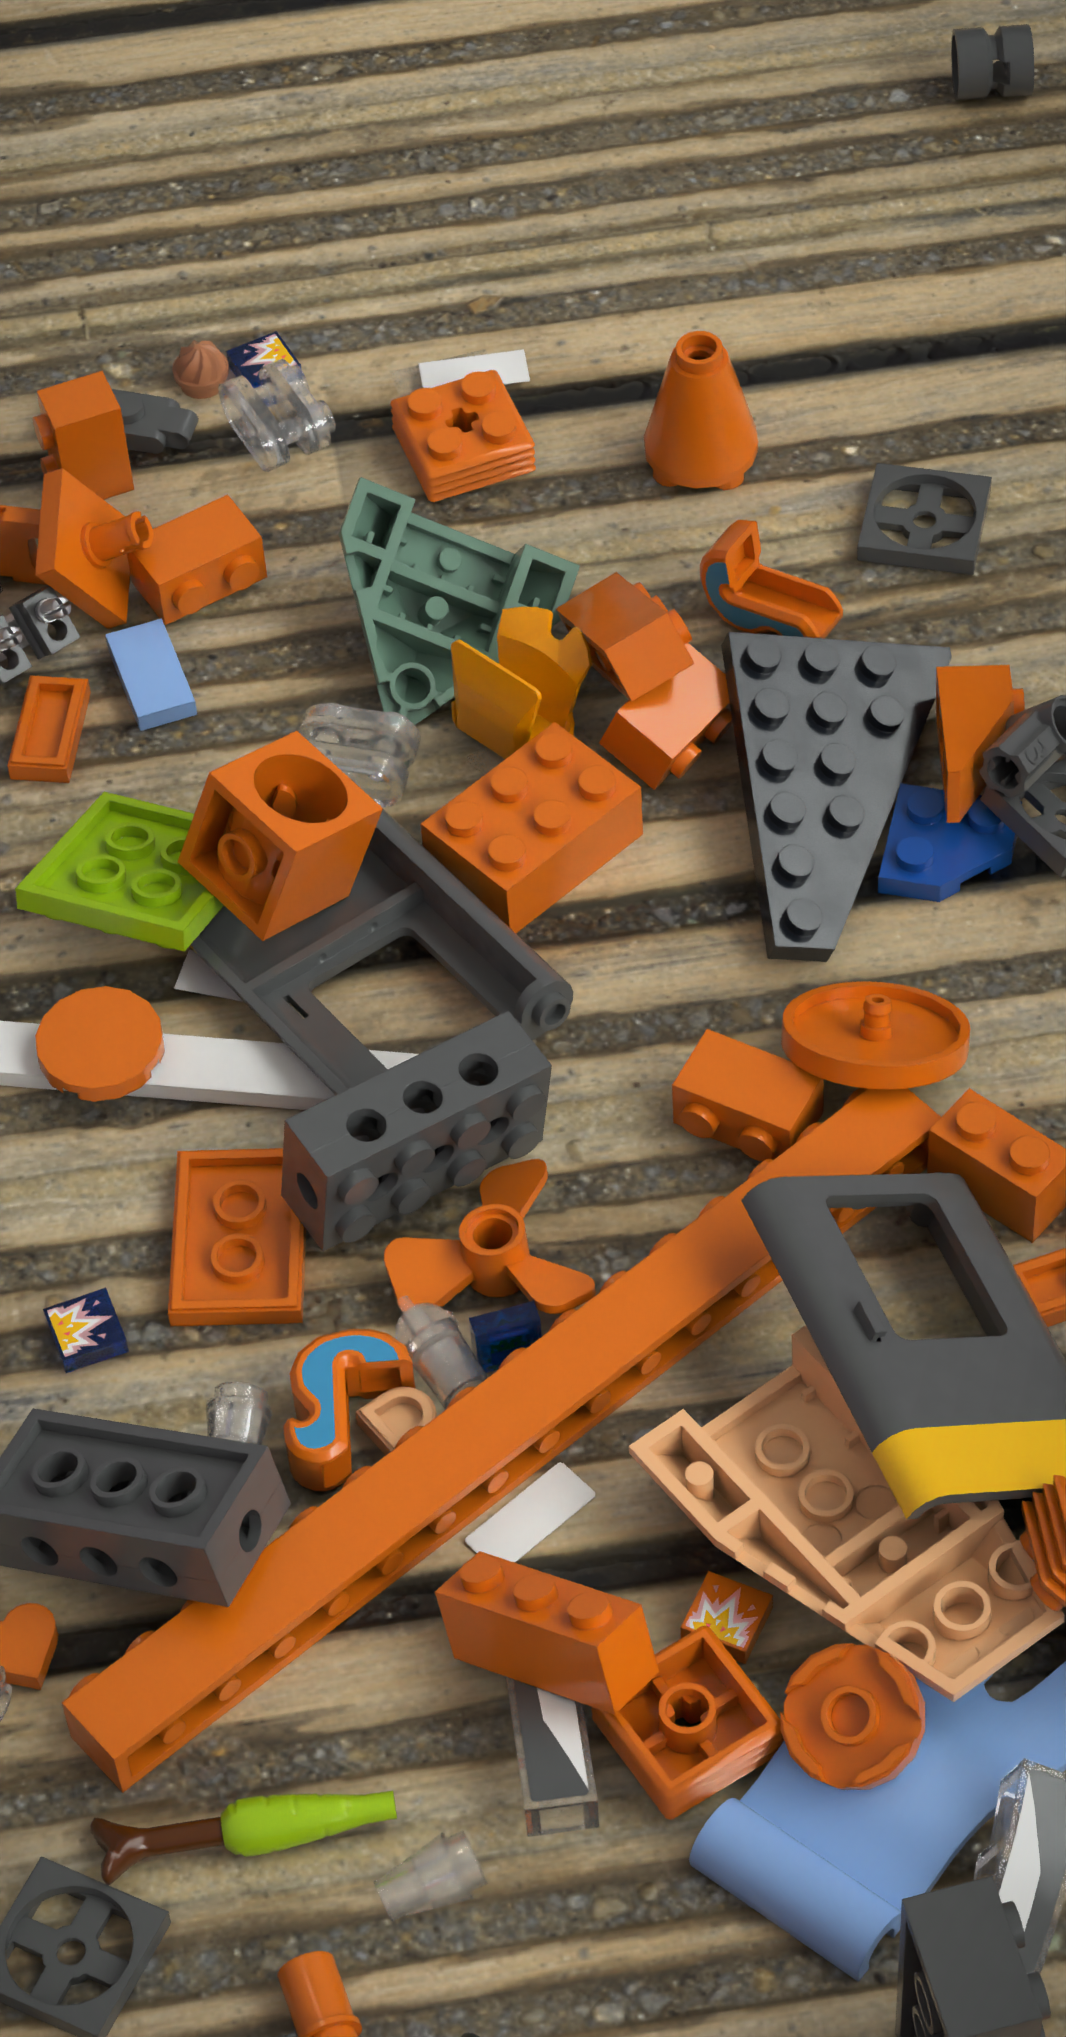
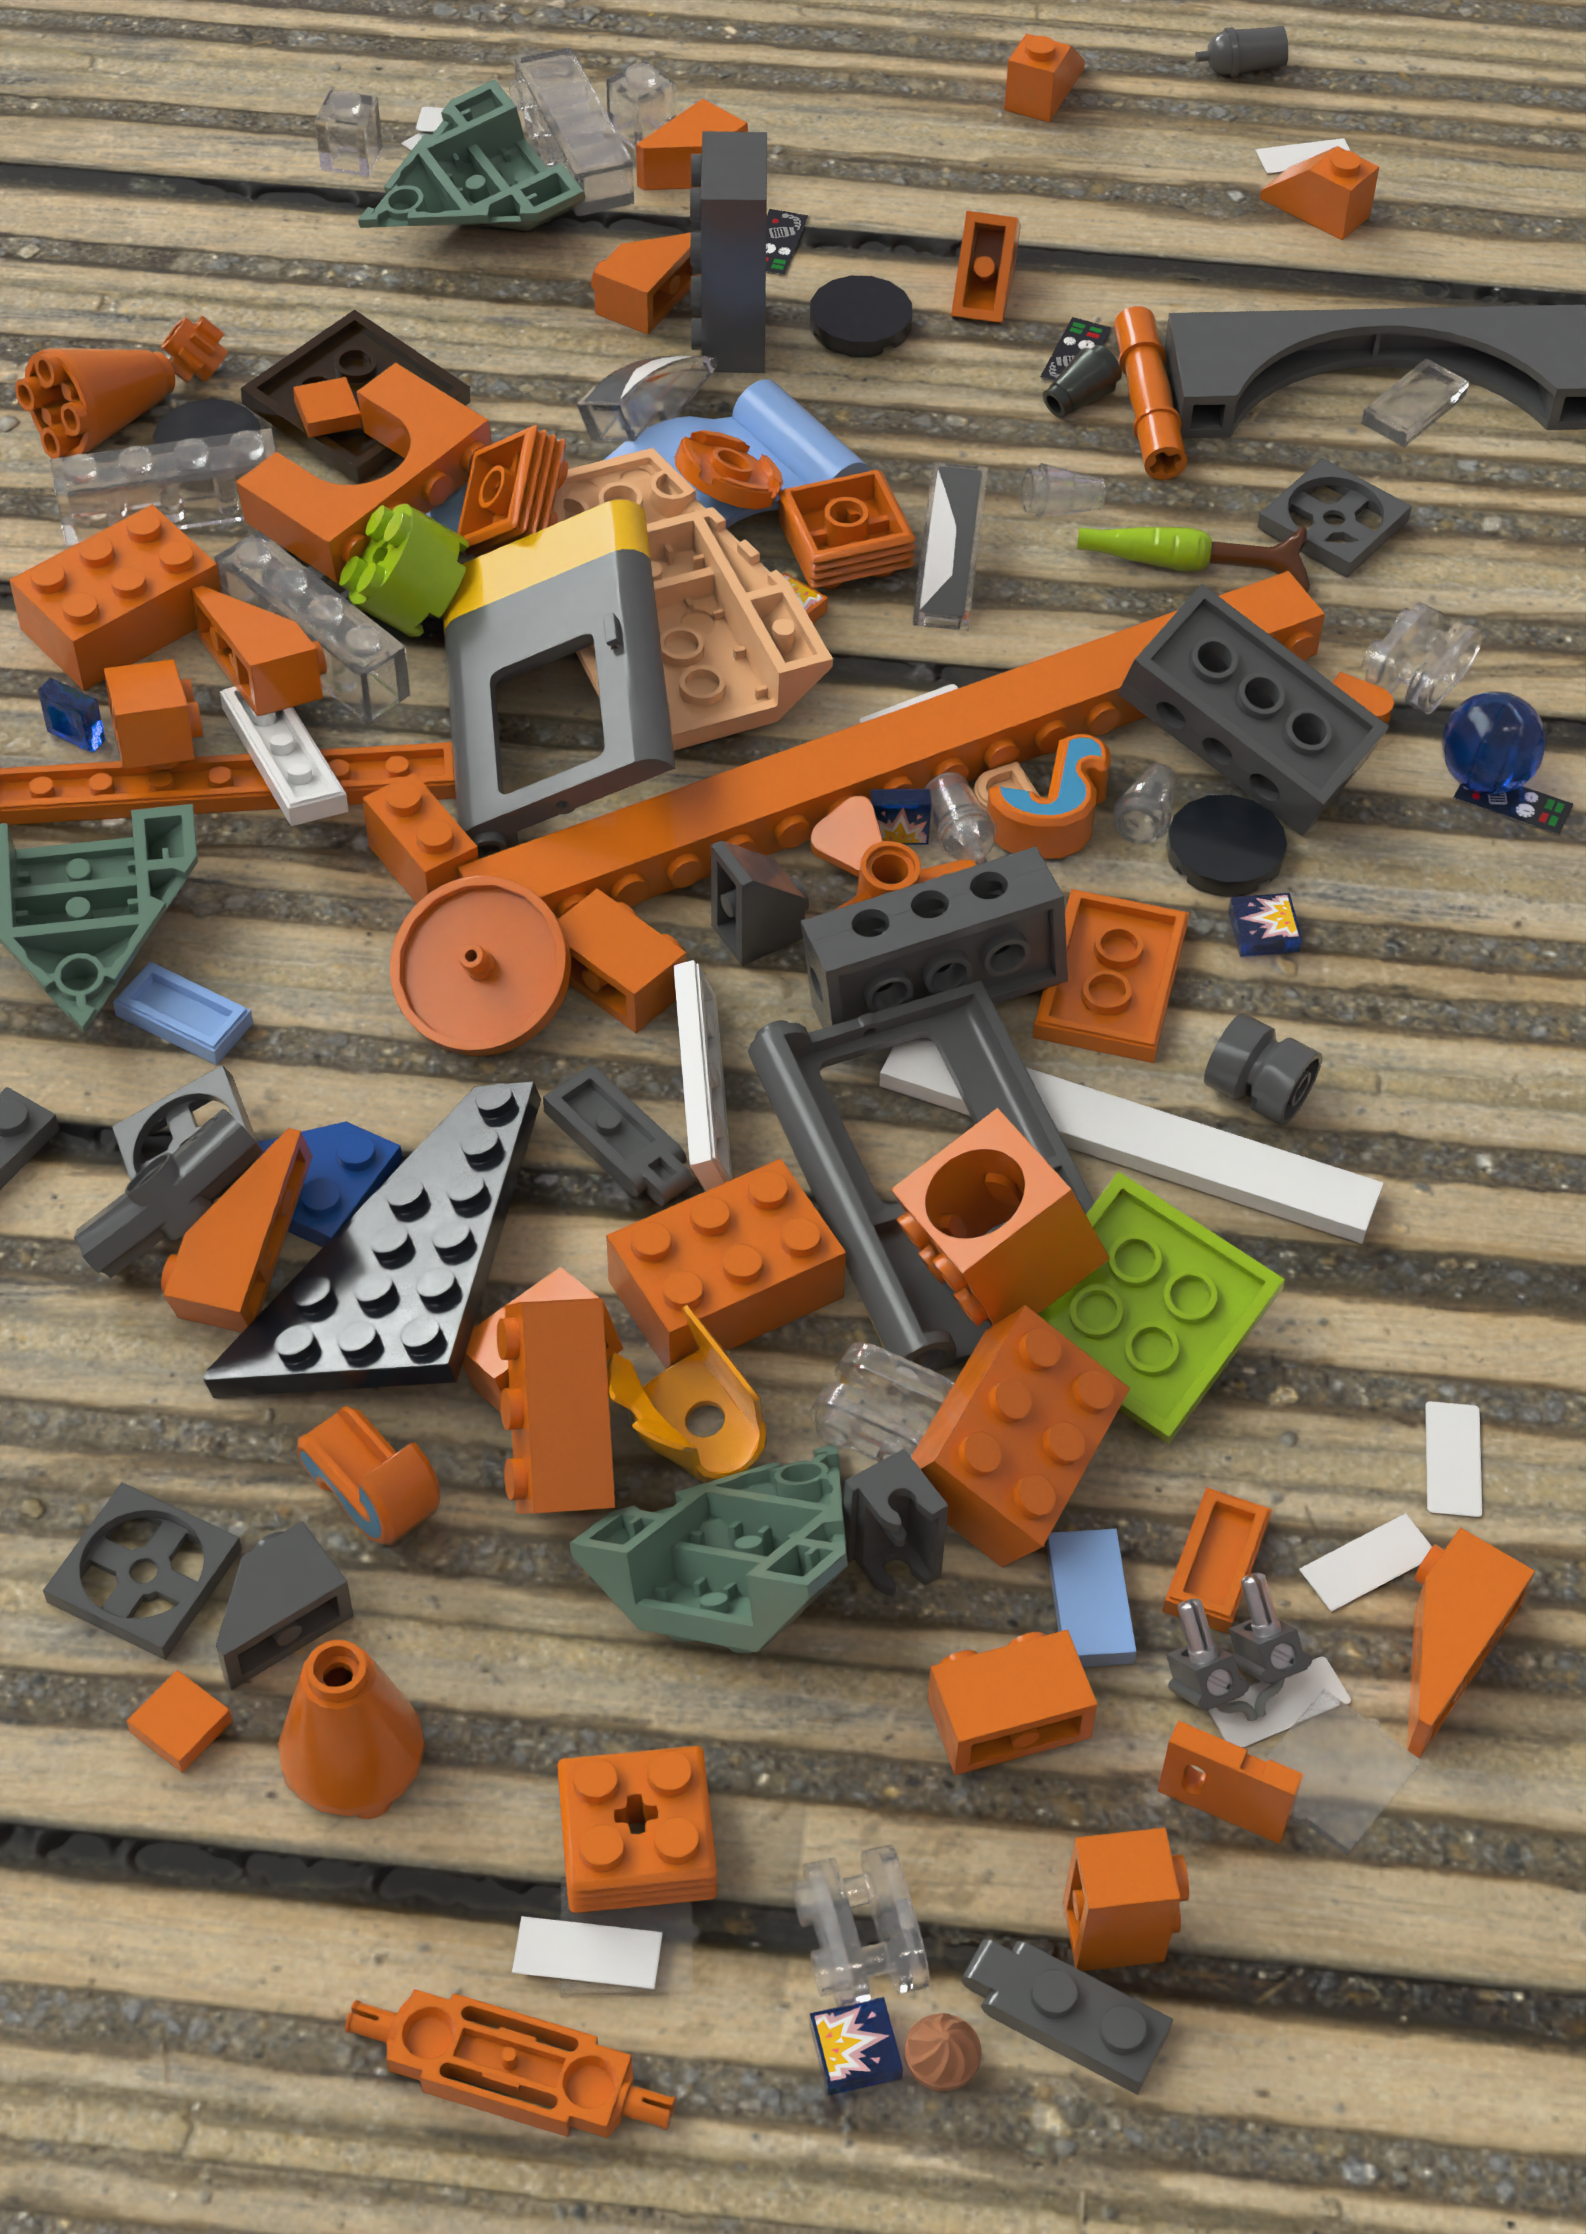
camera: 170 degrees left, 0 degrees up
orange tile [35,468,154,629] -> none
orange tile [35,986,165,1102] -> none
orange brick [435,1551,659,1715] -> none
none -> orange tile [126,1670,232,1773]
none -> dark grey slope [216,1521,354,1690]
none -> orange piece [345,1989,677,2139]
none -> dark grey hinge [543,1064,694,1206]
none -> white tile [674,960,733,1191]
none -> dark grey slope [711,840,809,966]
none -> dark grey hinge [843,1448,948,1596]
none -> orange brick [911,1305,1130,1567]
none -> black tile [1166,795,1287,896]
none -> dark grey wheel [1204,1013,1323,1125]

